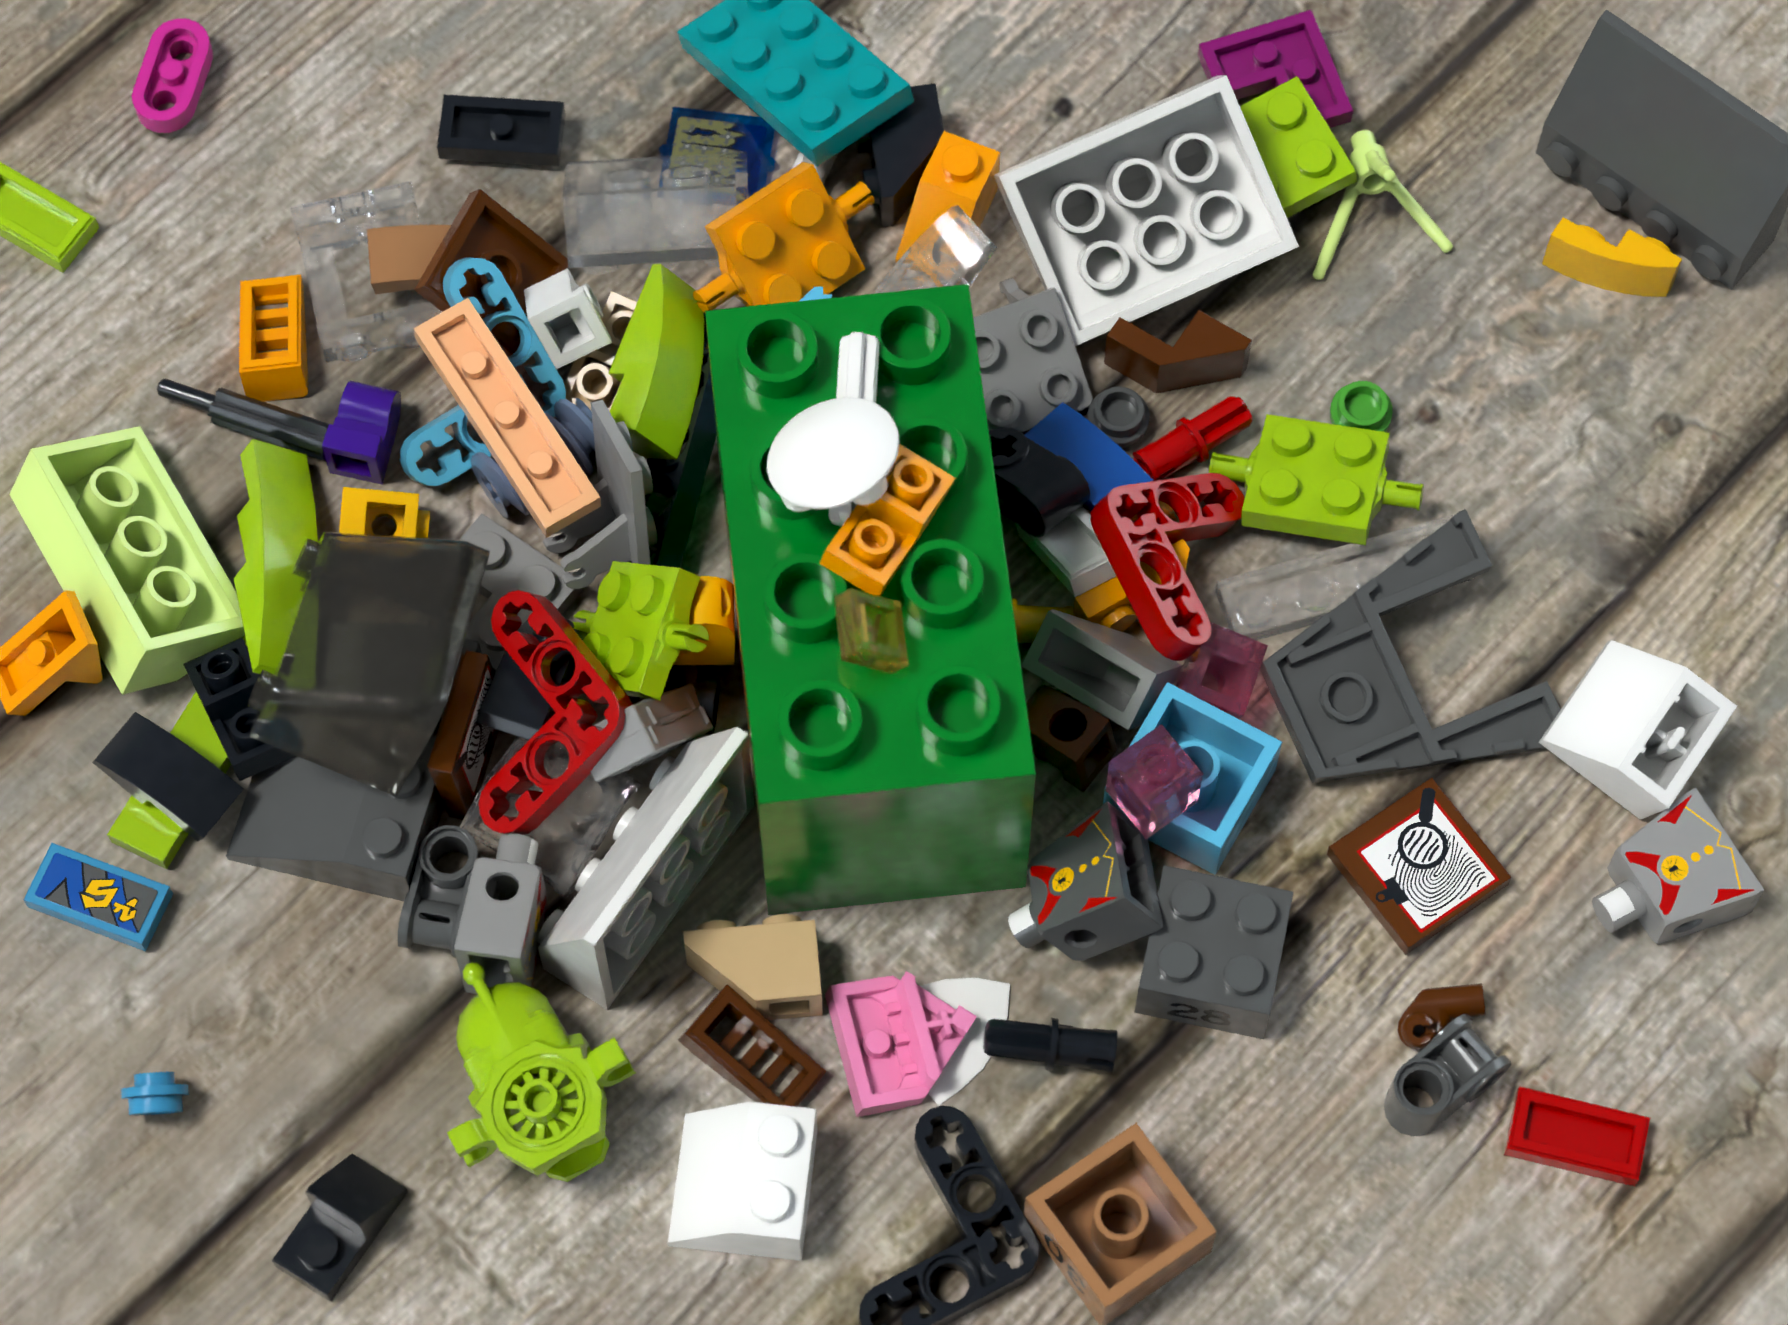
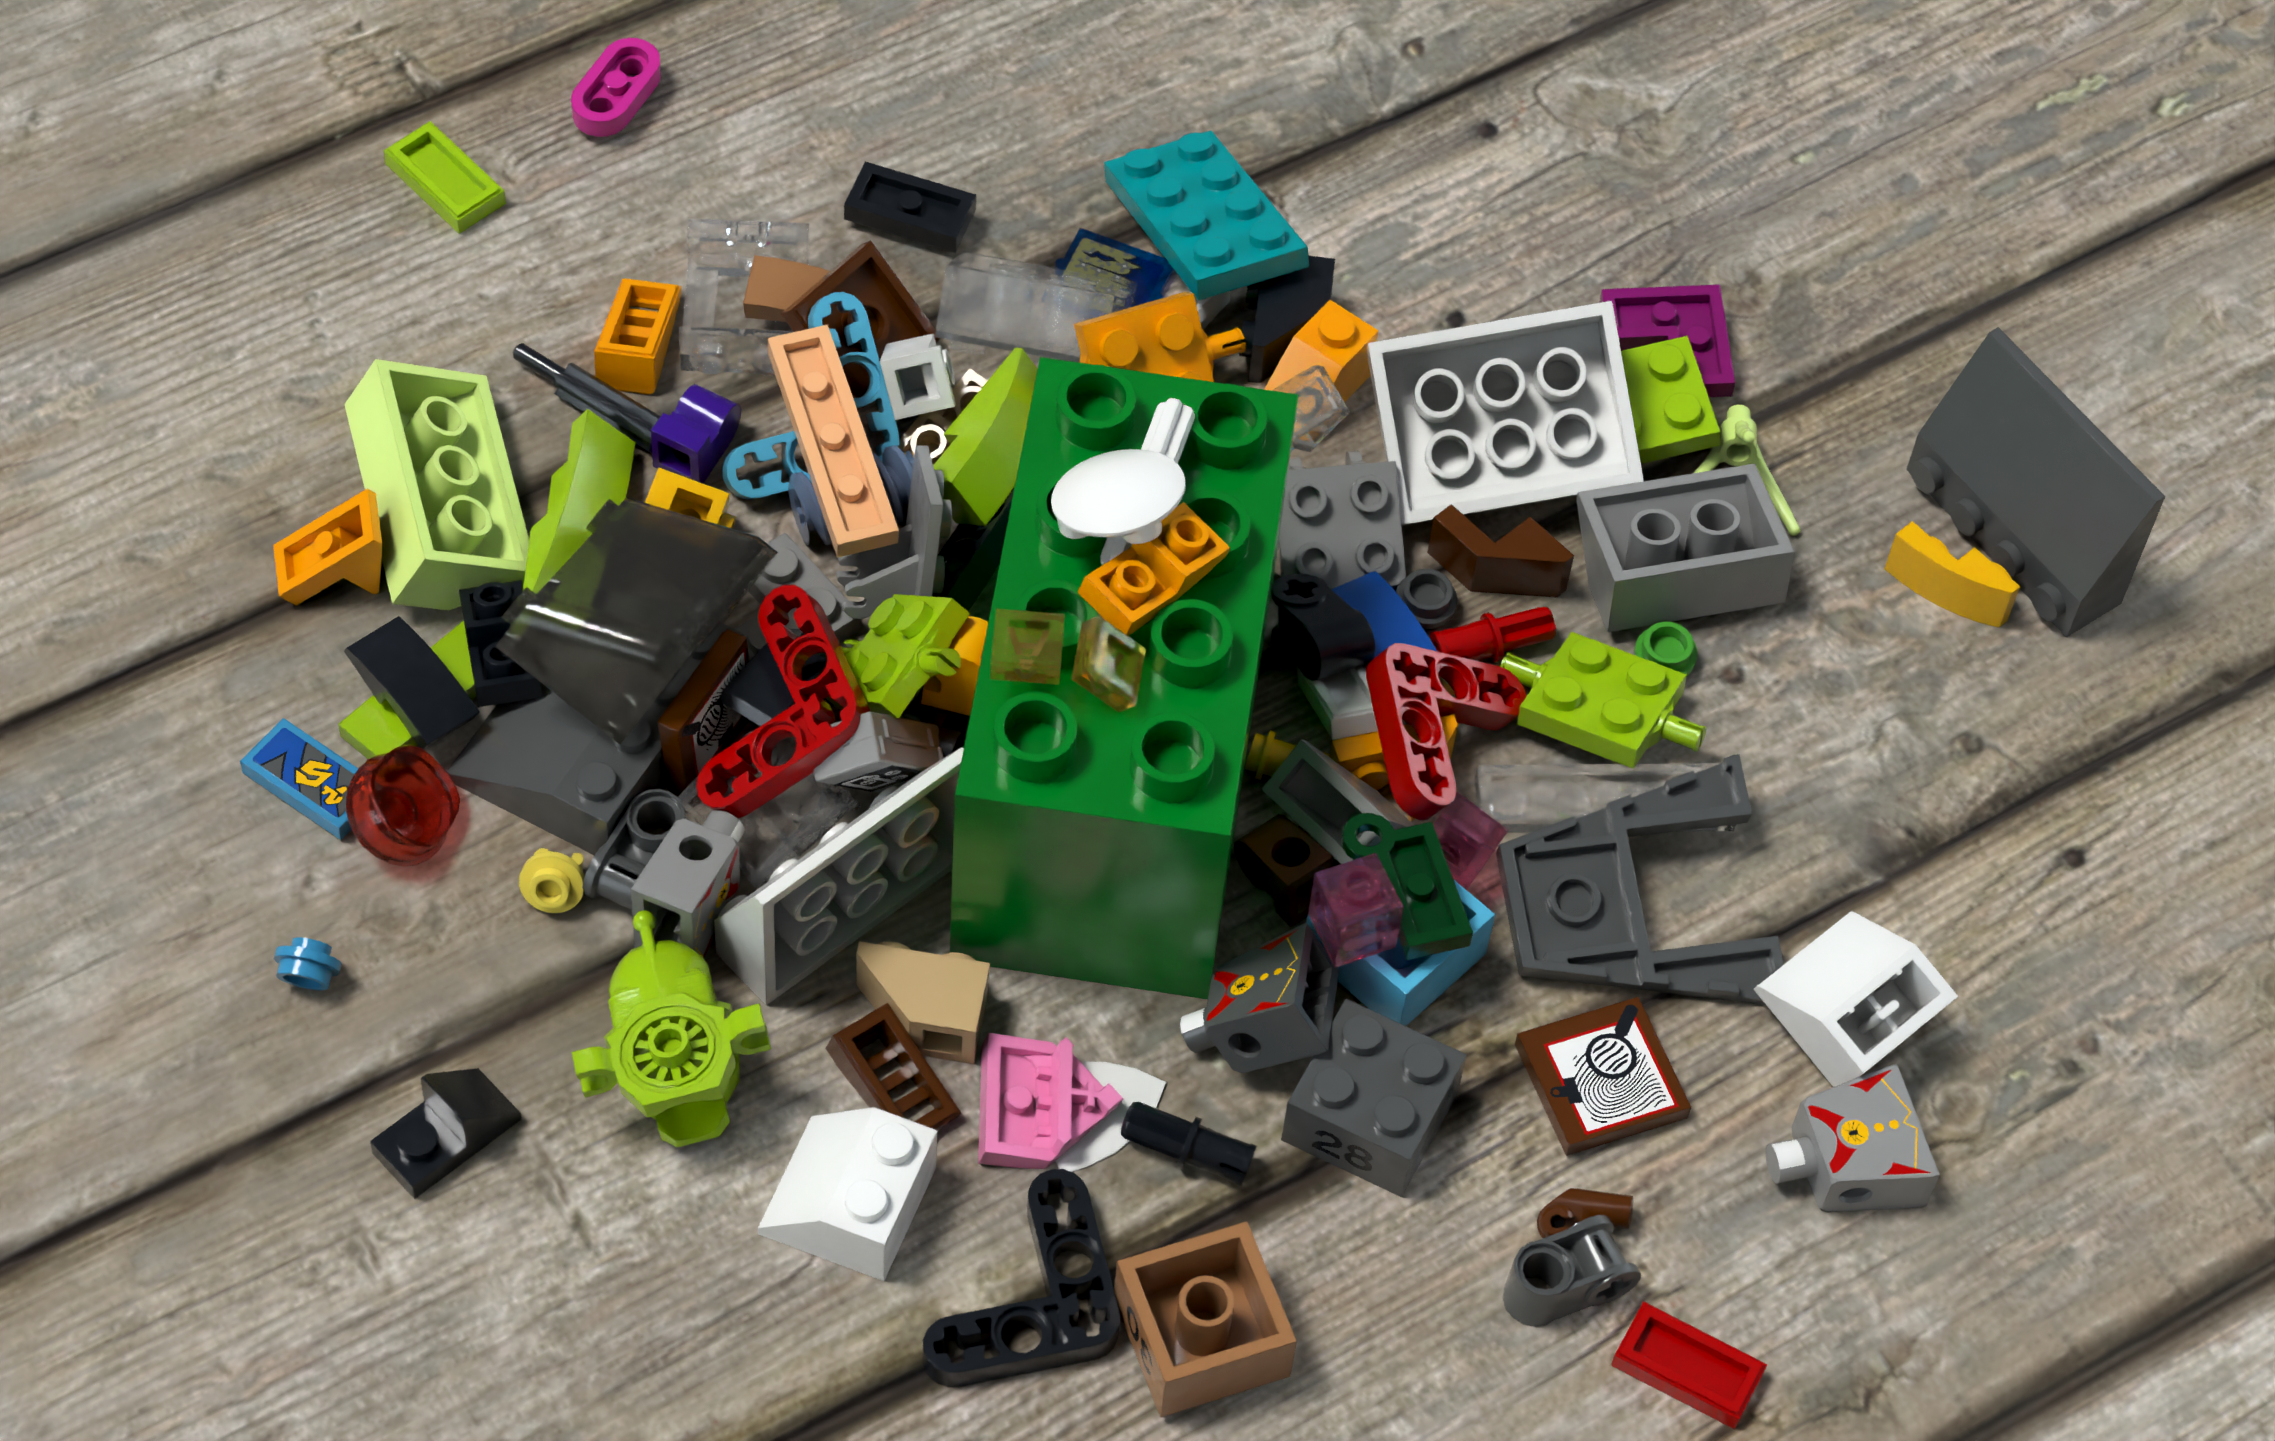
camera: 10 degrees right, 10 degrees down
none -> clear red hat [346,745,460,866]
none -> light yellow plate [519,848,585,913]
none -> clear yellow tile [990,609,1065,685]
none -> dark green hinge [1342,813,1473,960]
none -> light grey slope [1577,463,1795,632]

